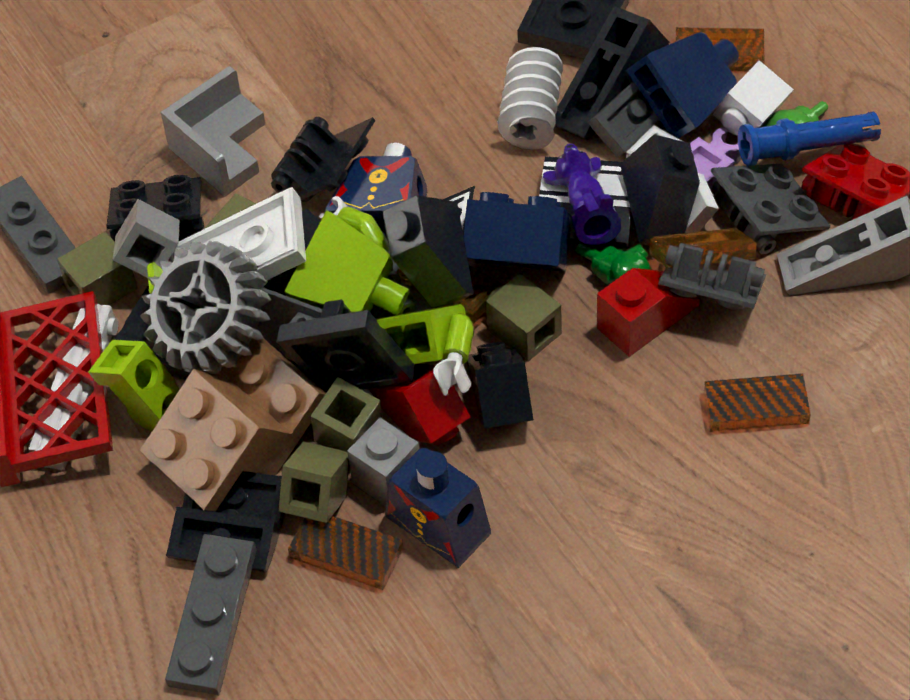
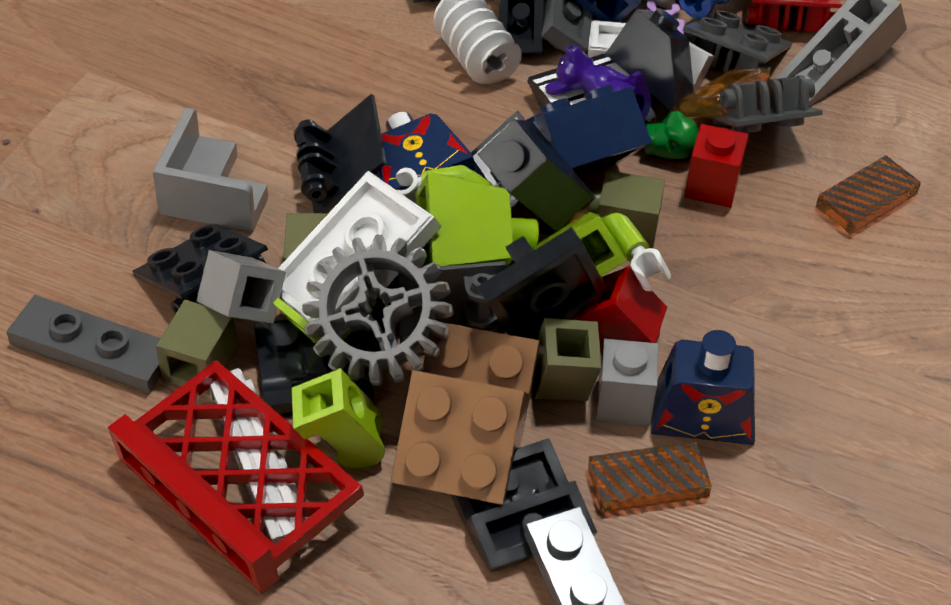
camera: 40 degrees left, 5 degrees down
olive brick [279,441,349,523] -> none
black slope [467,342,534,429] -> none

